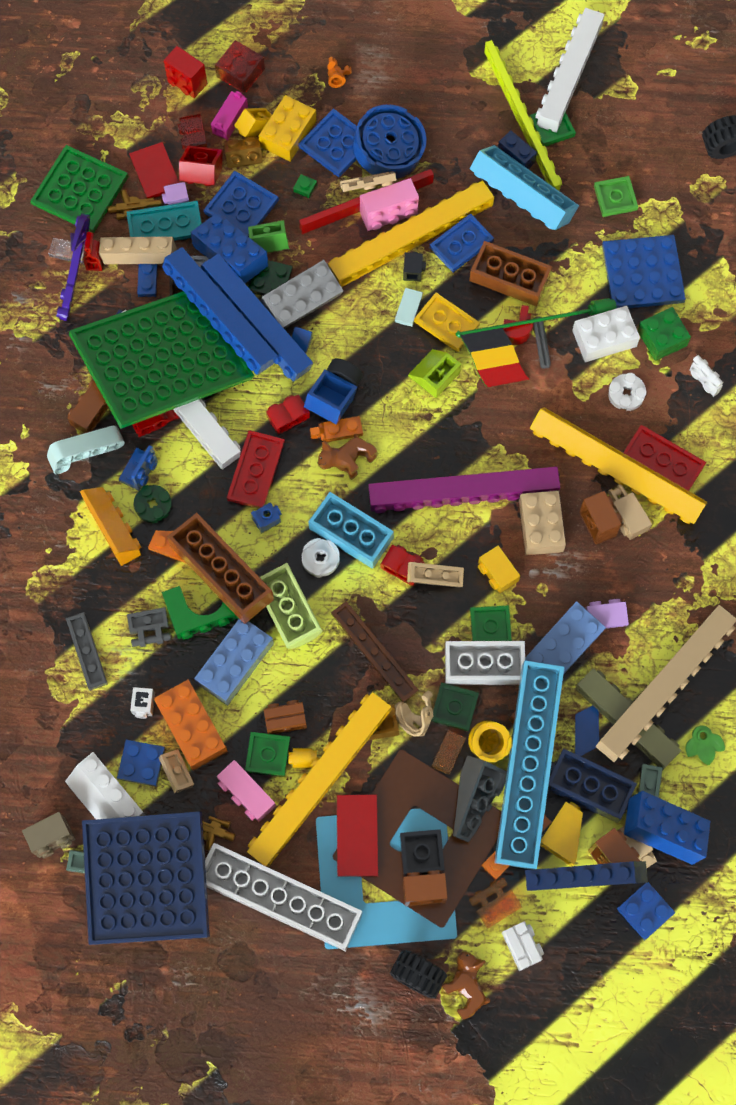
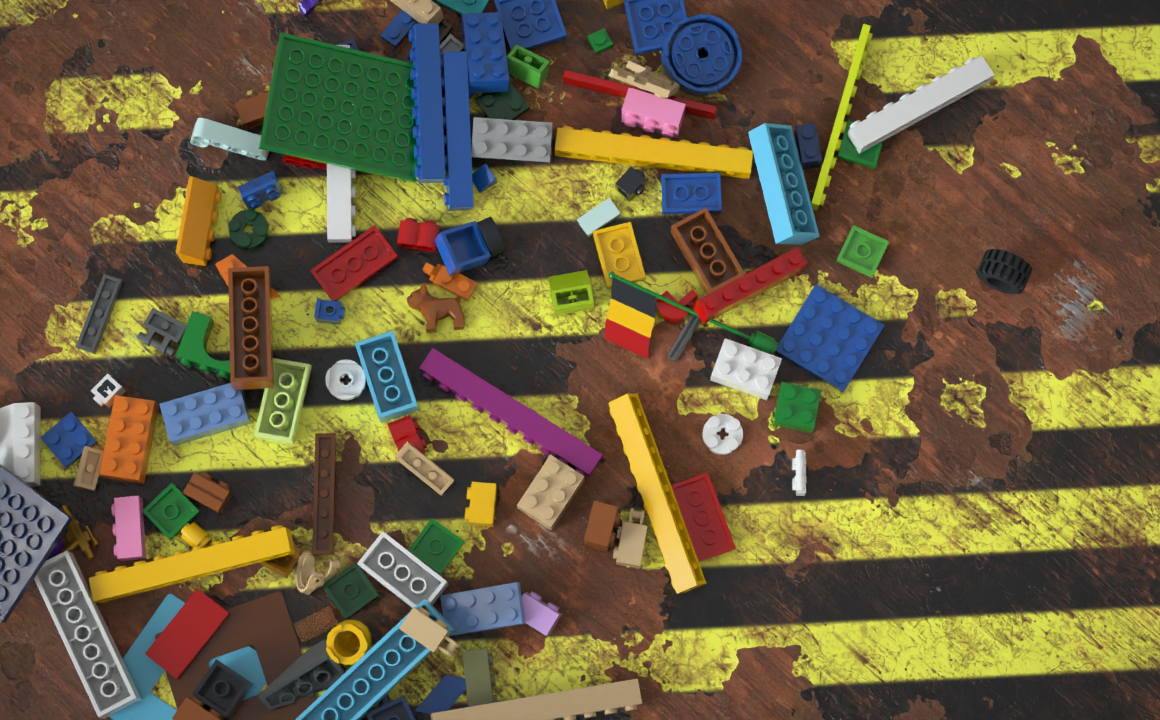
camera: 40 degrees right, 5 degrees up
none -> tan brick [399,606,460,658]
none -> red brick [693,247,808,325]

